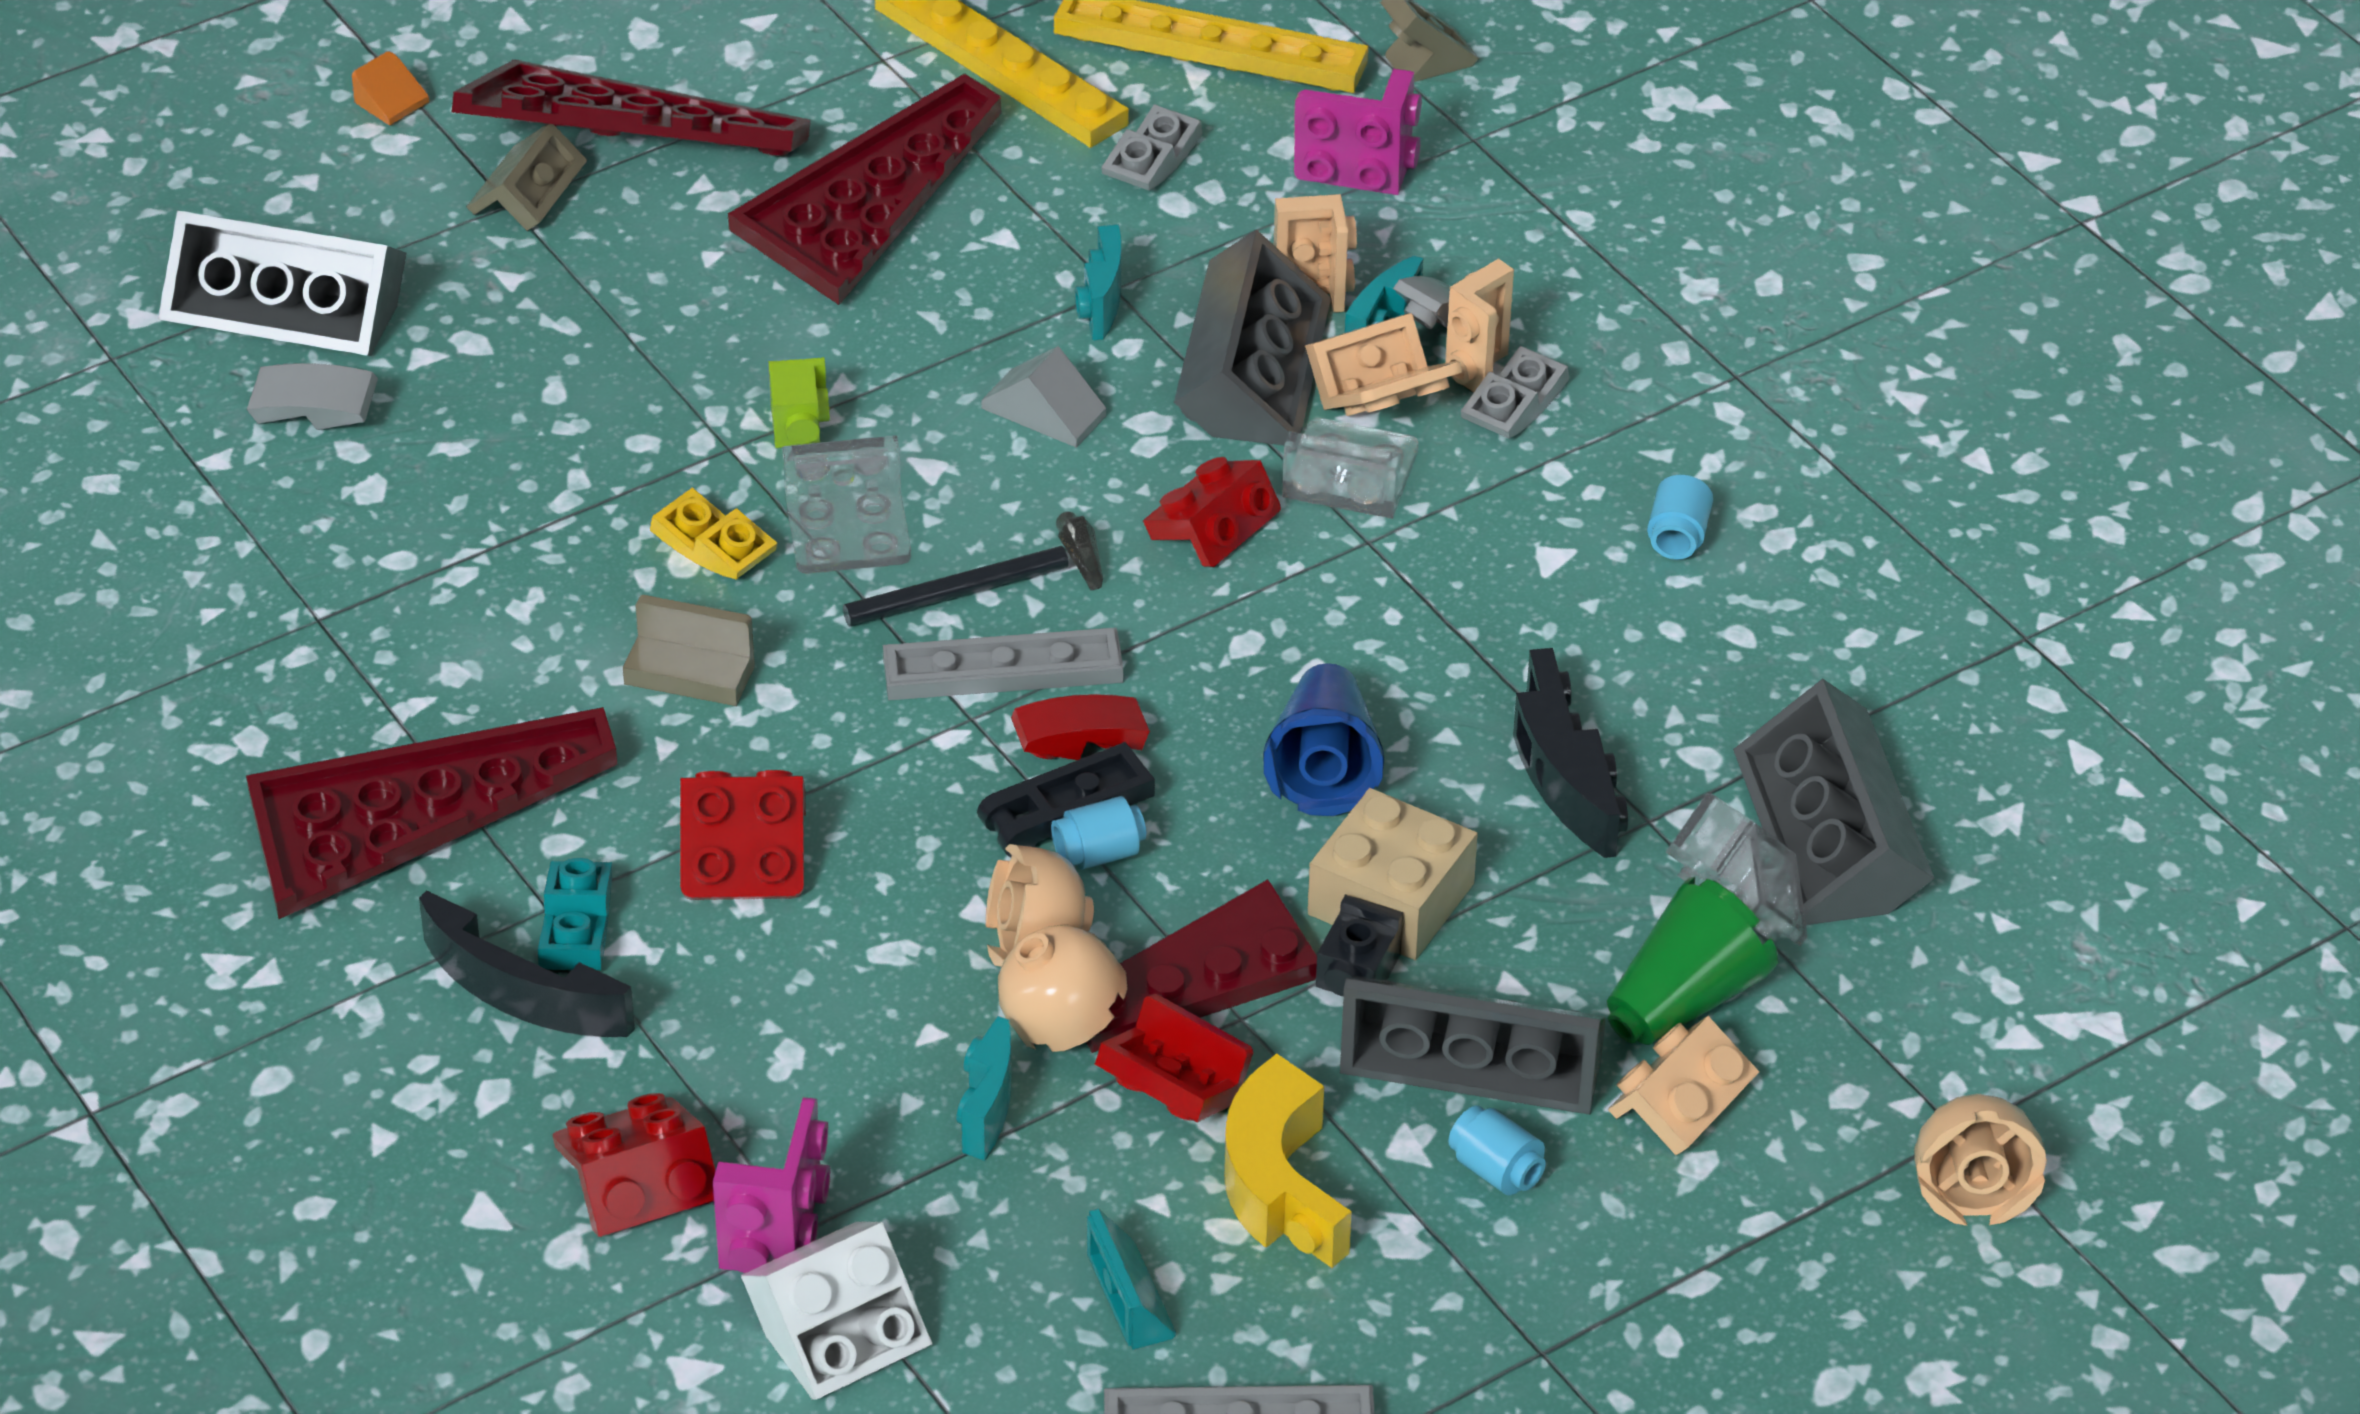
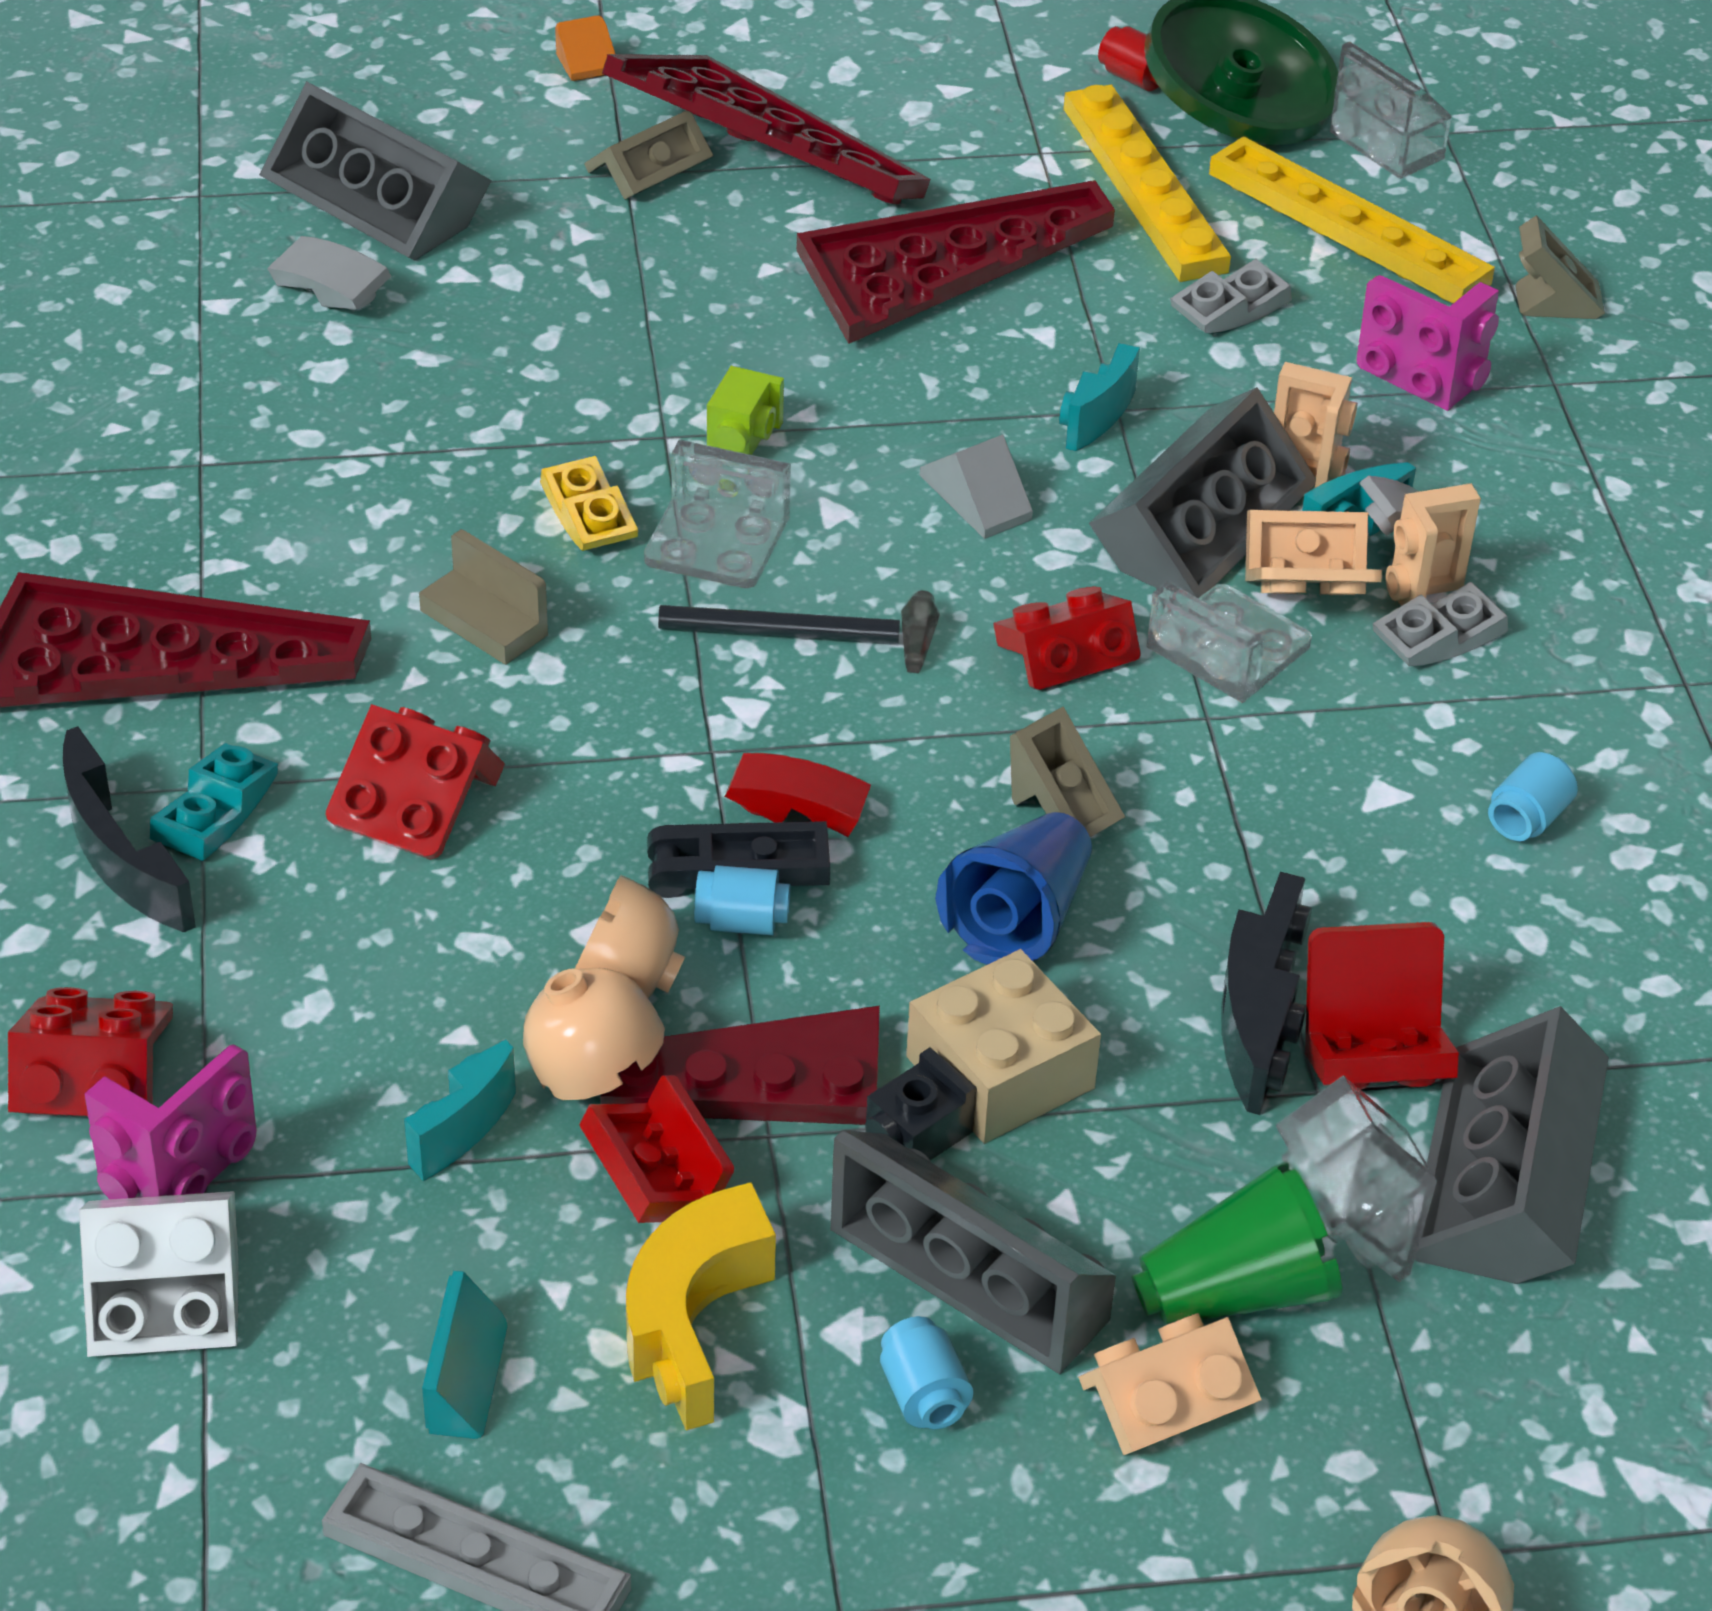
camera: 25 degrees right, 0 degrees up
light grey tile [883,627,1123,700] -> none
none -> dark tan slope [1010,706,1125,837]
none -> red bracket [1305,922,1459,1091]

